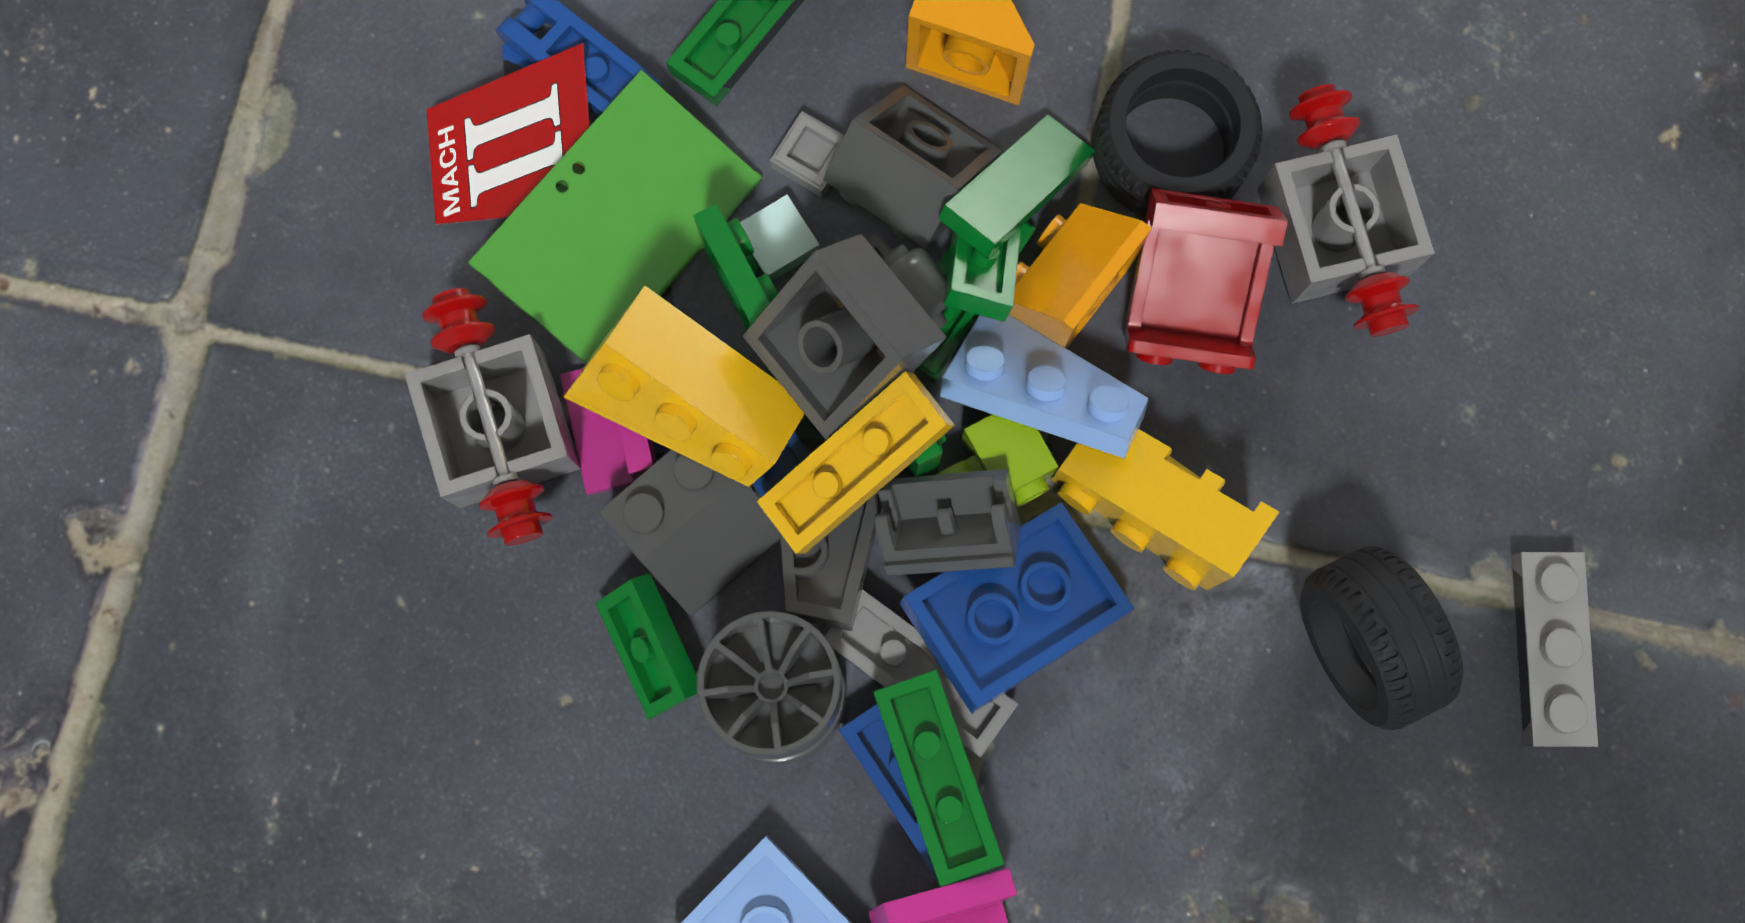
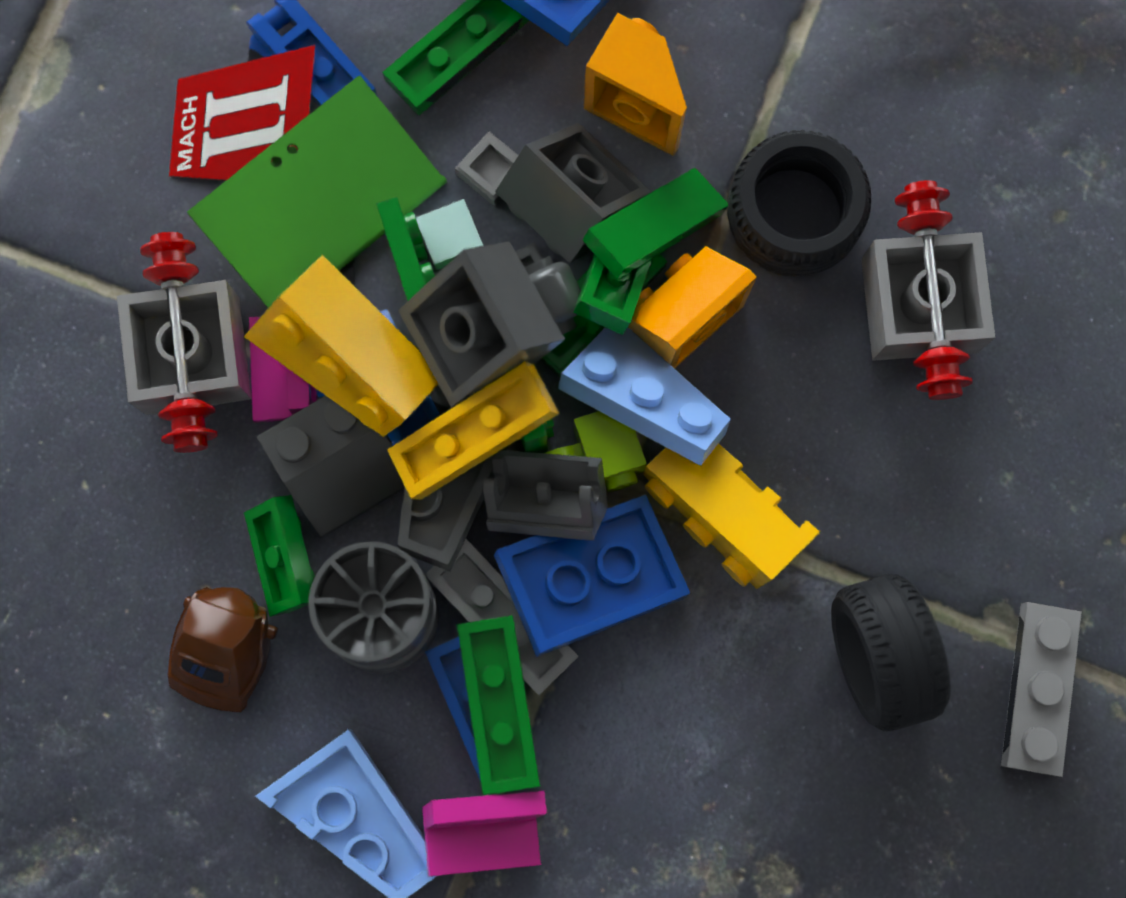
camera: 10 degrees right, 0 degrees up
panel [1123,188,1288,374] -> none
none -> reddish brown helmet [168,587,278,713]

